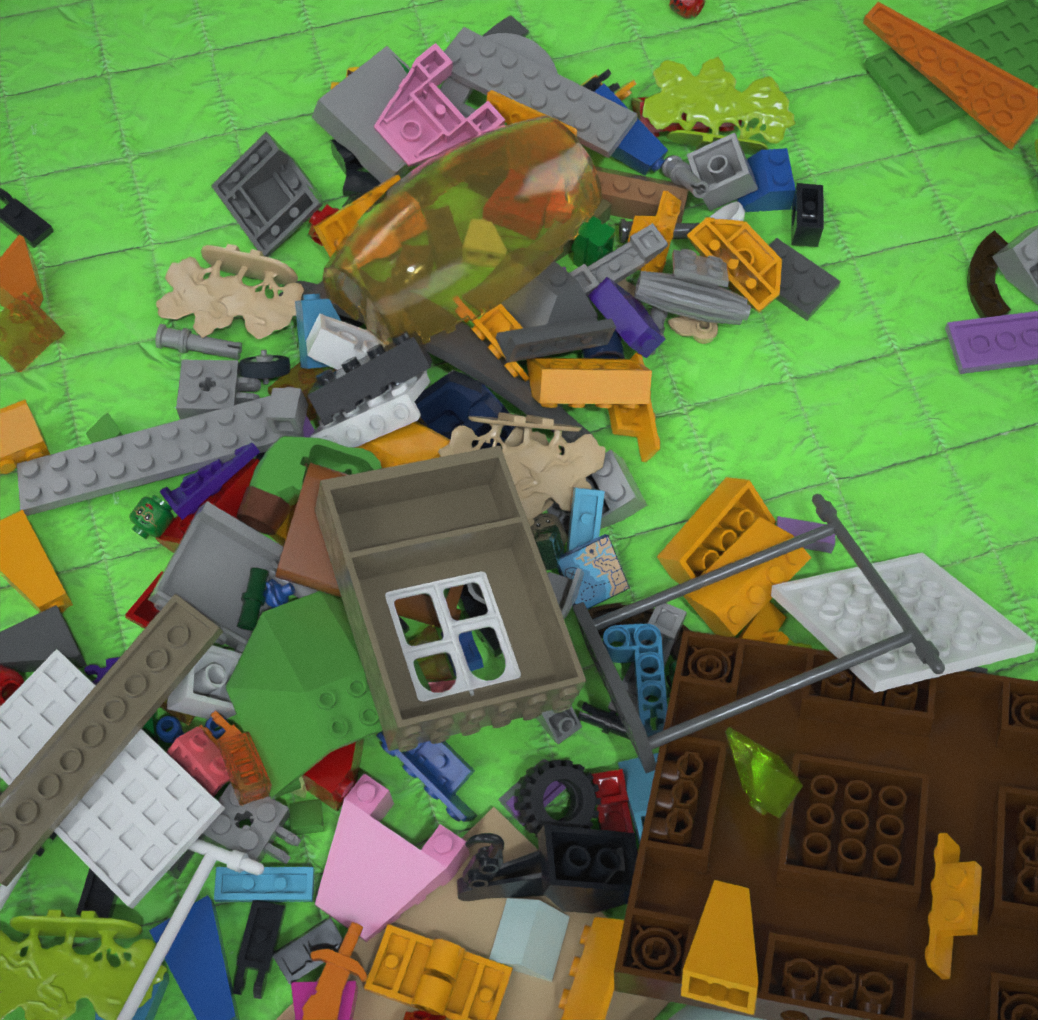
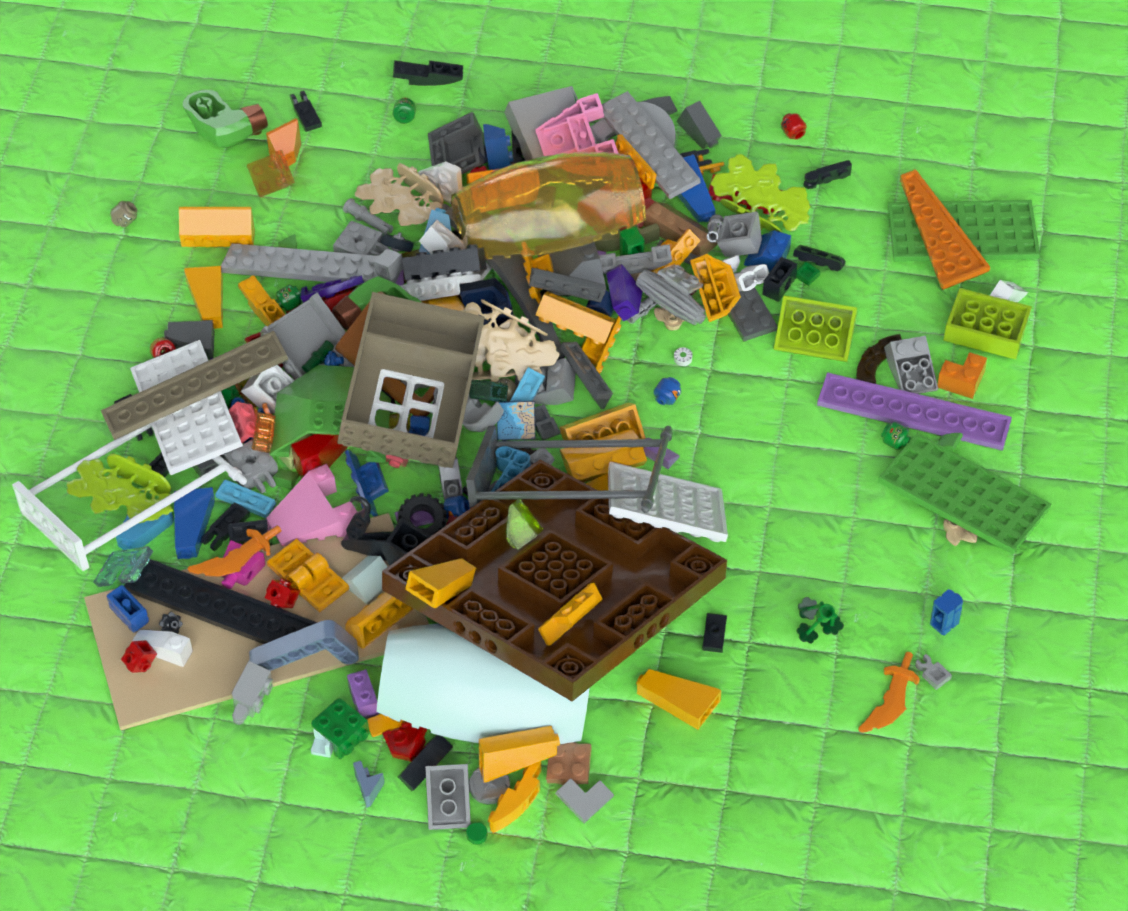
camera: 30 degrees right, 10 degrees down
none -> light orange slope [238,275,285,326]
none -> black slope [393,60,463,86]
none -> green head [393,98,416,124]
none -> white plate [418,162,464,208]
none -> blue head [443,495,470,520]
none -> blue slope [483,124,513,170]
none -> dark grey slope [535,404,561,441]
none -> dark grey panel [559,342,613,409]
none -> blue head [654,377,681,405]
none -> white tile [674,348,693,366]
none -> dark grey slope [677,101,722,149]
none -> white brick [734,264,769,292]
none -> lime slope [774,296,857,362]
none -> black hinge [793,244,846,272]
none -> green tile [796,262,820,286]
none -> black hinge [803,160,852,189]

